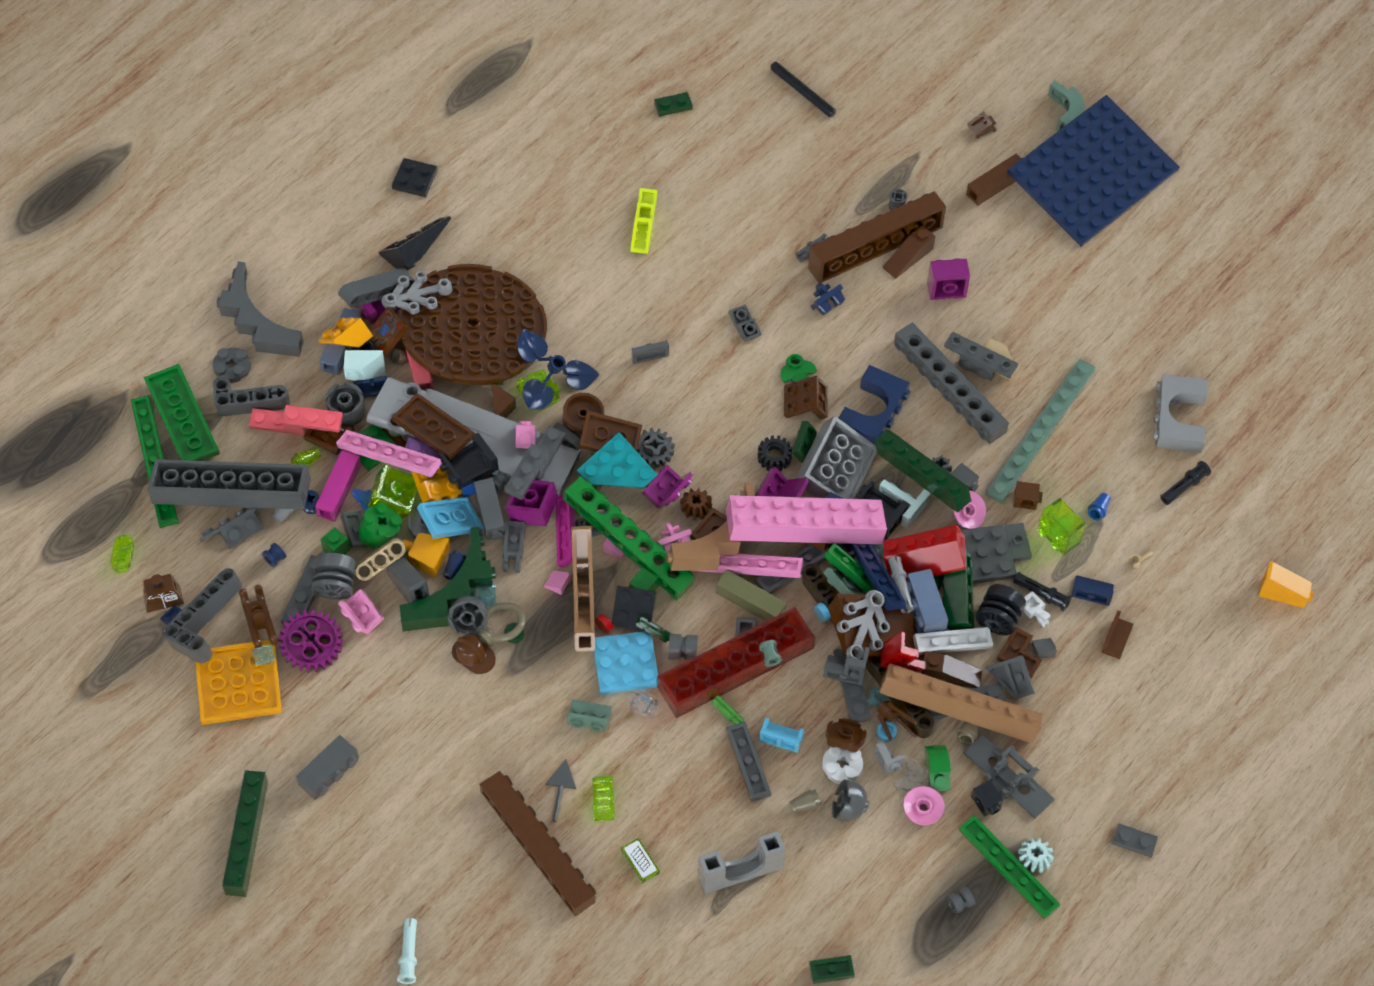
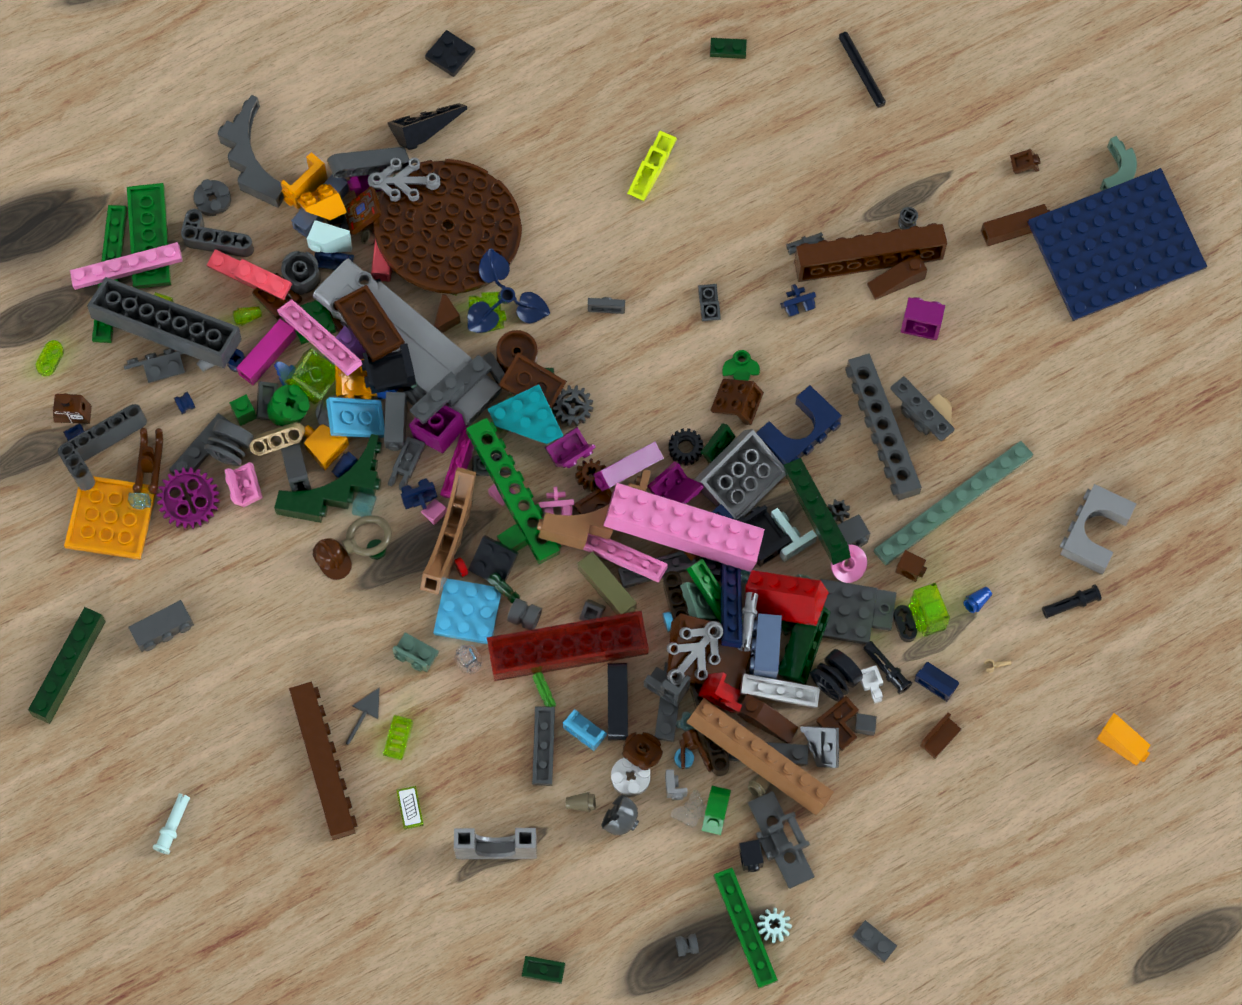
camera: 20 degrees right, 10 degrees up
dark grey cylinder [448,595,488,636] -> none
bright pink bracket [515,421,535,448] -> none
sand green bush [759,640,782,667] -> none
bright pink dish [903,786,945,825] -> none
none -> bright pink plate [70,242,183,290]
none -> light orange panel [280,152,328,209]
none -> dark blue hips [400,478,438,510]
none -> brick [593,442,664,491]
none -> black beam [608,663,628,741]
none -> black beam [893,605,917,642]

